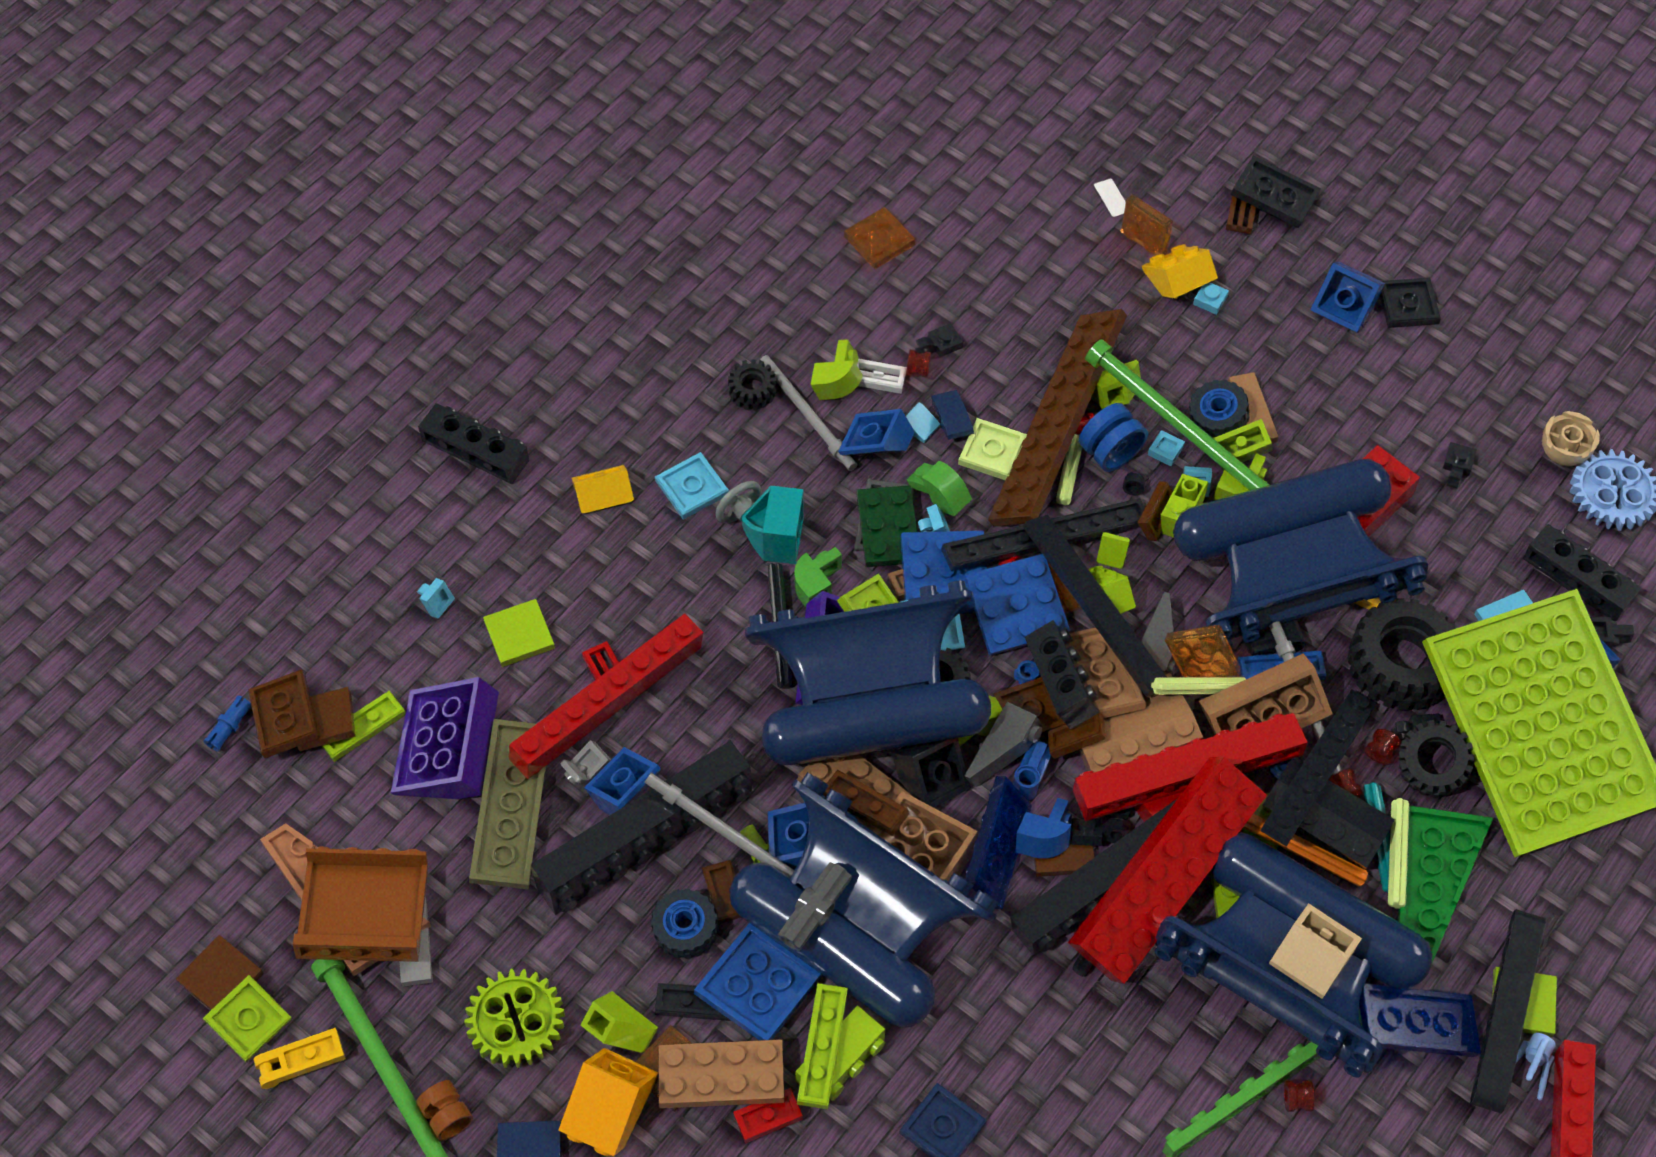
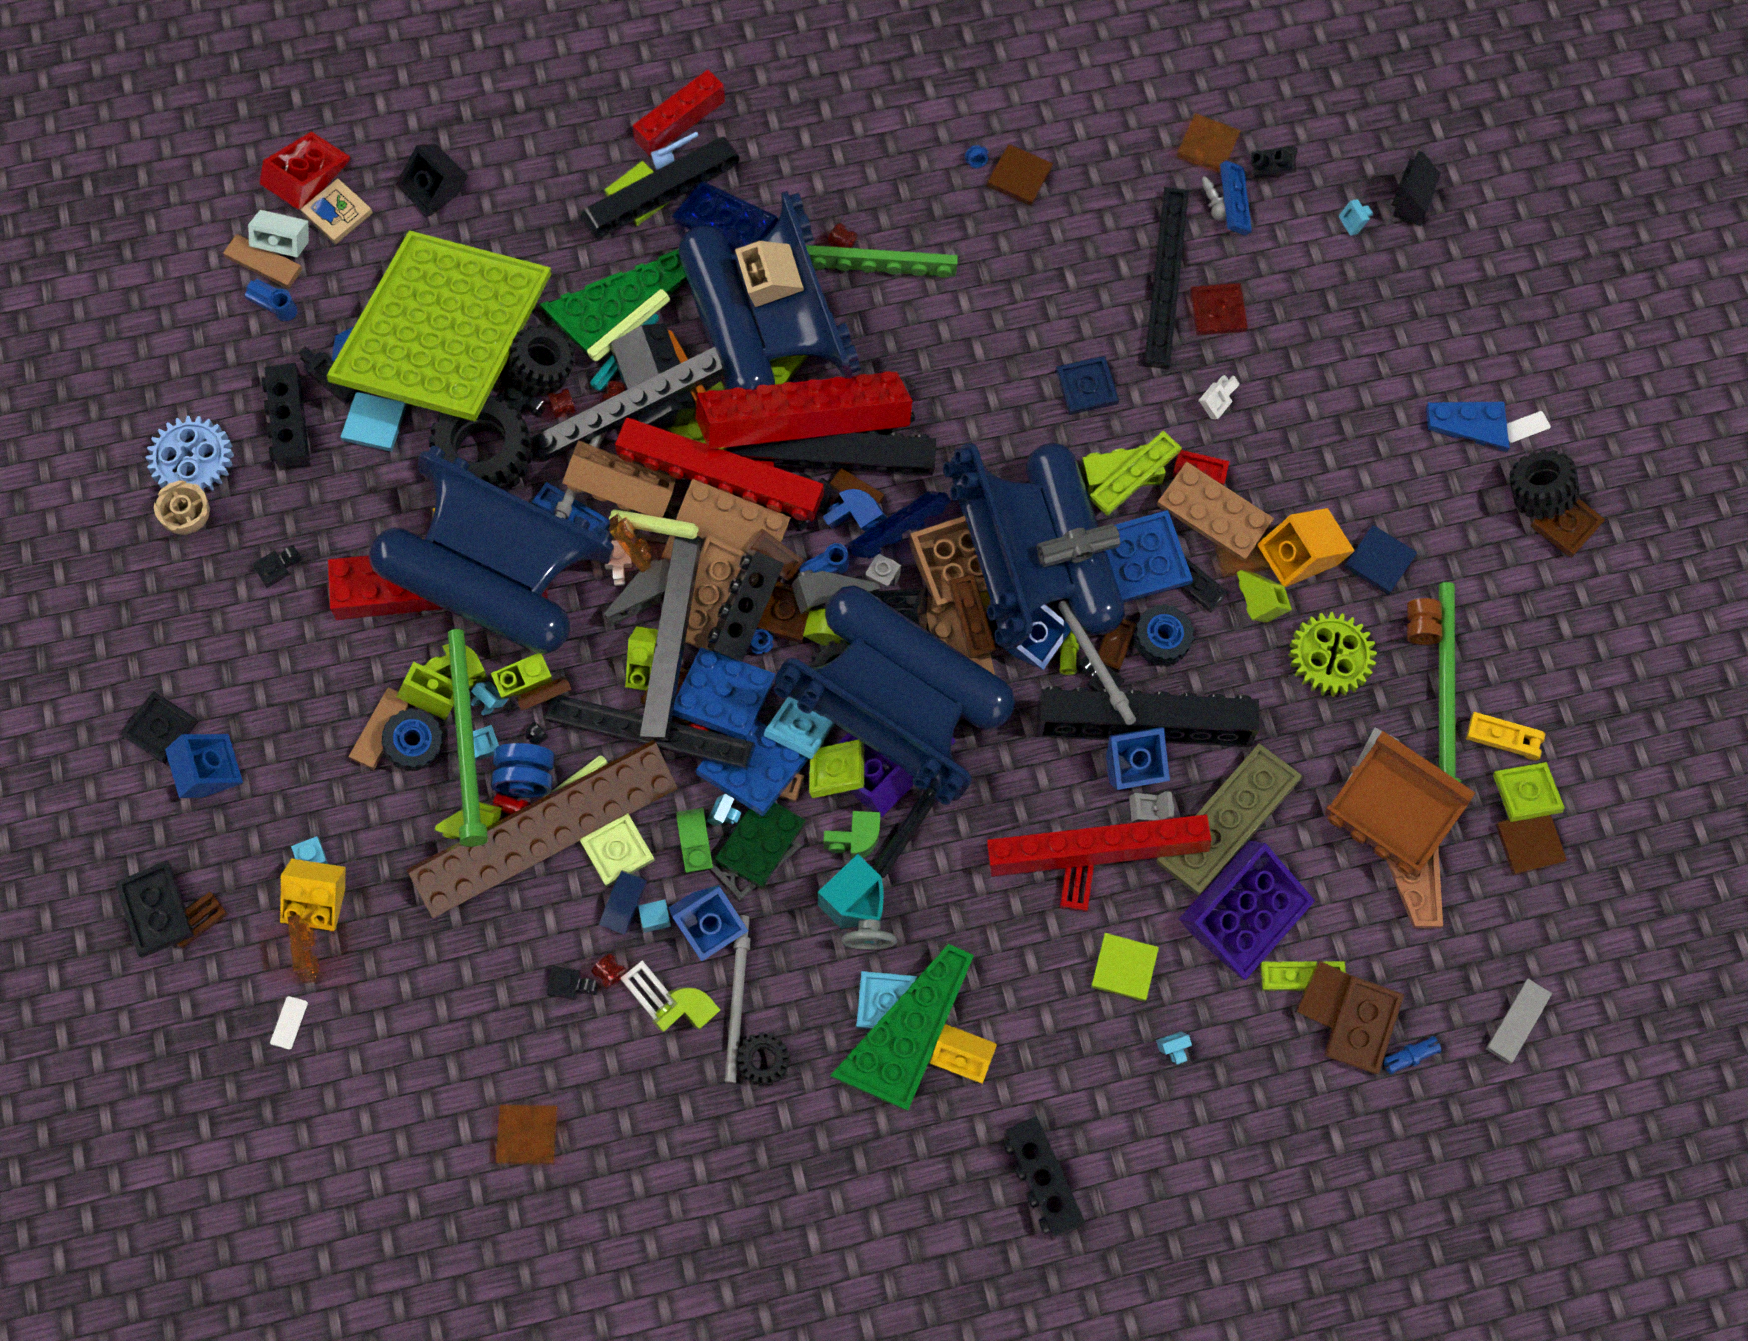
camera: 145 degrees left, 10 degrees up
lime slope [1096,532,1130,569] -> none
none -> green wing [830,944,974,1111]
none -> light grey bracket [866,553,901,588]
none -> black plate [1077,656,1125,692]
none -> light grey tile [1486,979,1552,1064]

